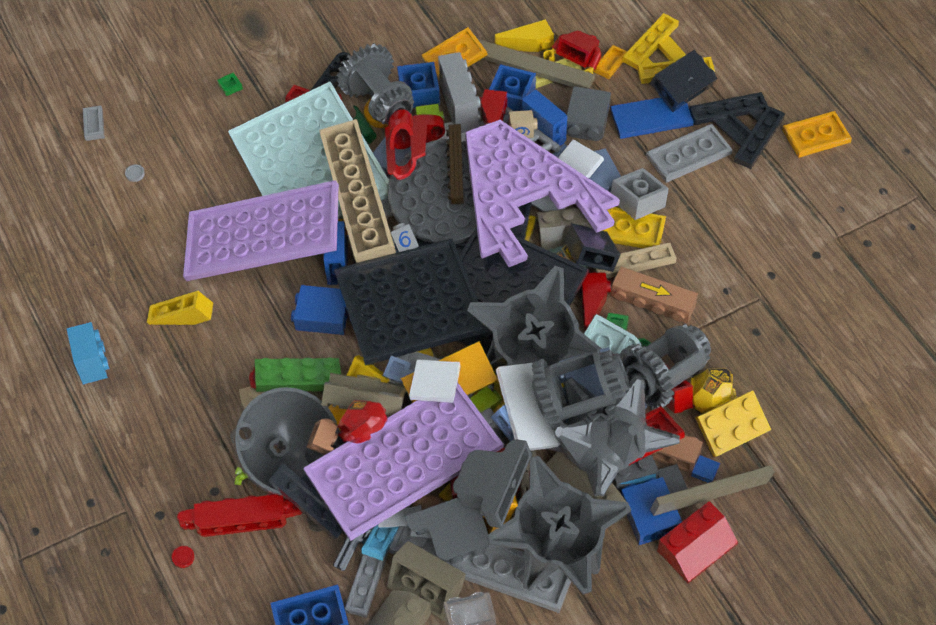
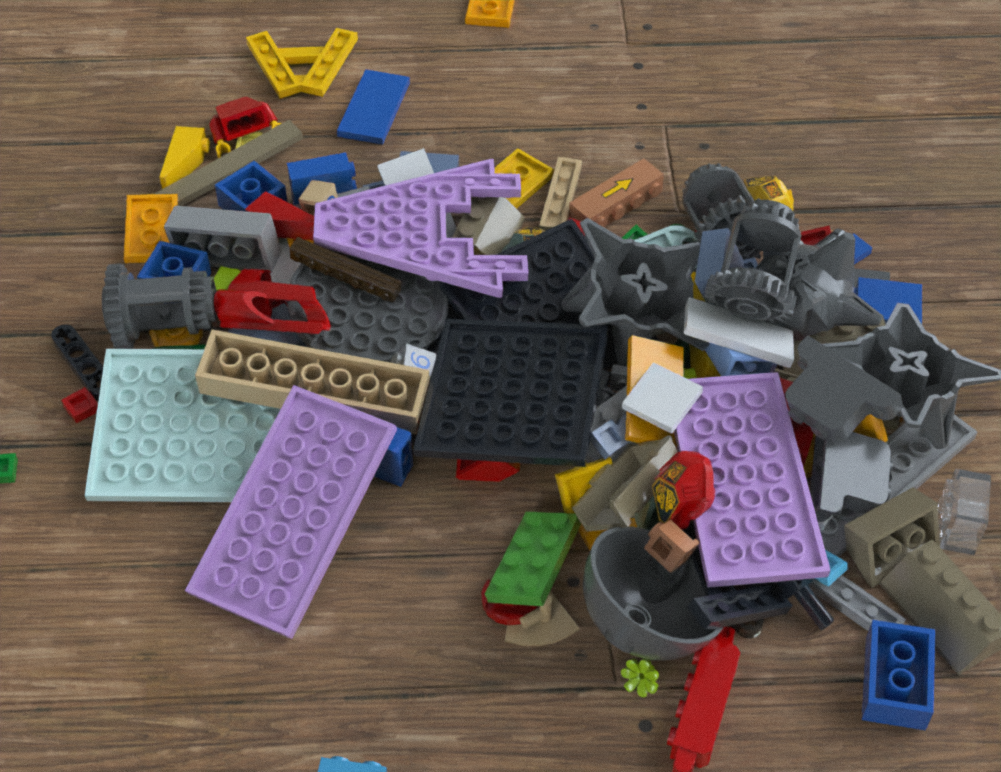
camera: 65 degrees left, 5 degrees down
light grey piece [125,164,145,182] -> none
yellow slope [147,291,213,325] -> none
blue brick [291,285,348,335] -> none
black brick [564,223,621,272] -> none
dark grey brick [567,87,611,141] -> none
light orange tile [593,45,627,79] -> none
light grey brick [611,168,669,220] -> none
light grey tile [646,124,732,183] -> none
black piece [650,50,718,112] -> none
dark tan tile [650,466,775,516] -> none
slope [657,501,738,583] -> none
black plate [689,92,785,169] -> none
yellow plate [695,391,771,457] -> none

